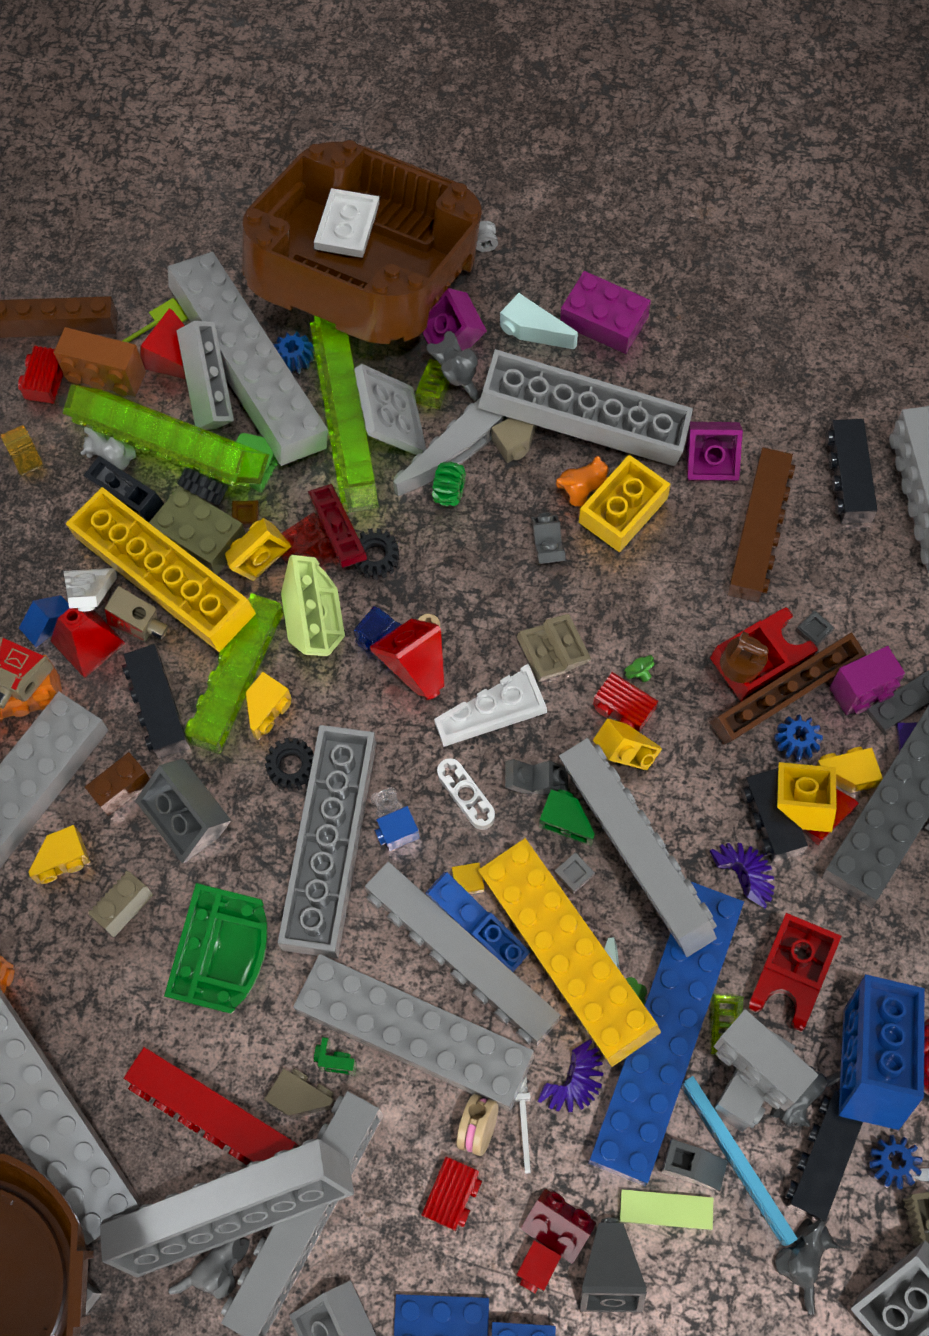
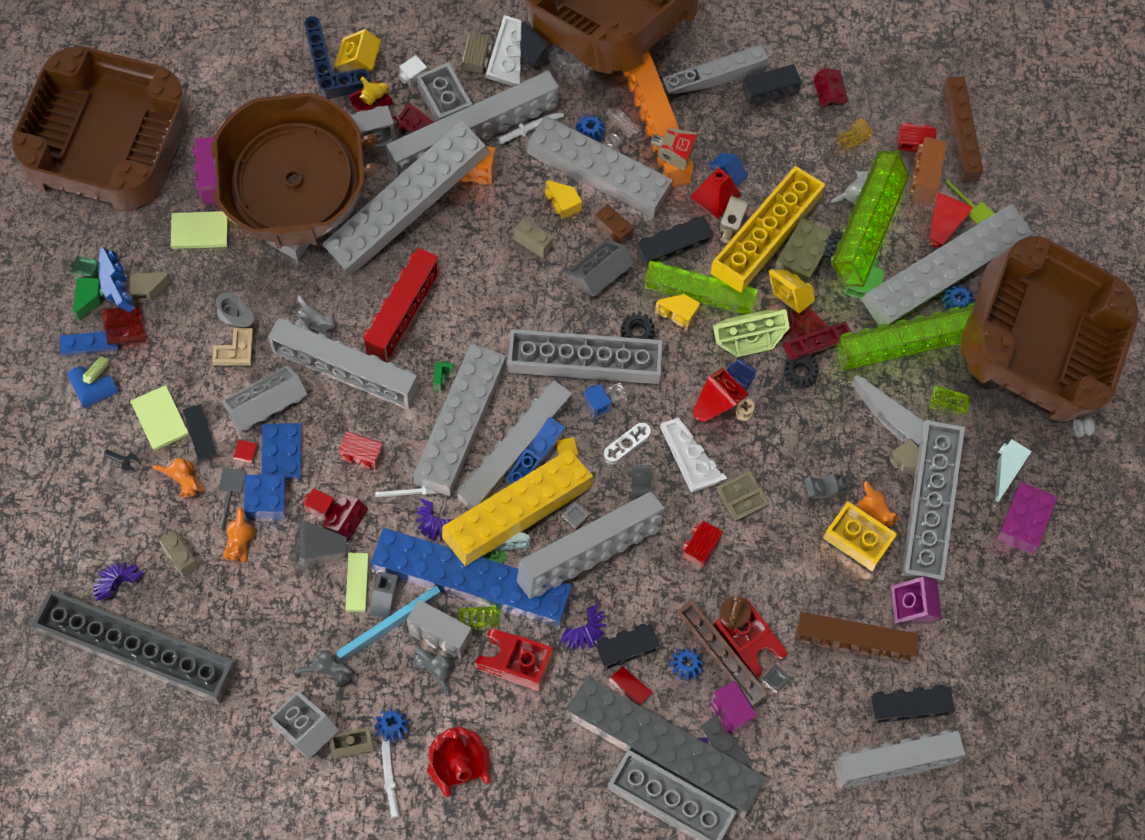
camera: 80 degrees right, 0 degrees up
white wing [64,568,117,611] -> none
black slope [83,456,165,523] -> none
light grey brick [100,1139,354,1278] -> none
green slope [164,883,268,1014] -> none
light grey brick [176,321,234,429] -> none
reddish brown tile [232,500,259,528] -> none
dark tan slope [264,1068,335,1119] -> none
white plate [314,188,379,258] -> none
light grey plate [354,364,426,455] -> none
magenta slope [422,288,487,350] -> none
dark grey animal [426,331,479,401] -> none
green gear [432,462,466,506] -> none
tan head [457,1094,498,1156] -> none
green slope [539,789,595,847] -> none
yellow slope [593,718,662,770] -> none
bright green plant [625,655,655,682] -> none
light grey brick [714,1009,818,1111] -> none
yellow slope [777,762,836,832] -> none
black brick [784,1090,863,1222] -> none
yellow slope [816,747,883,794] -> none
blue brick [839,974,925,1130] -> none

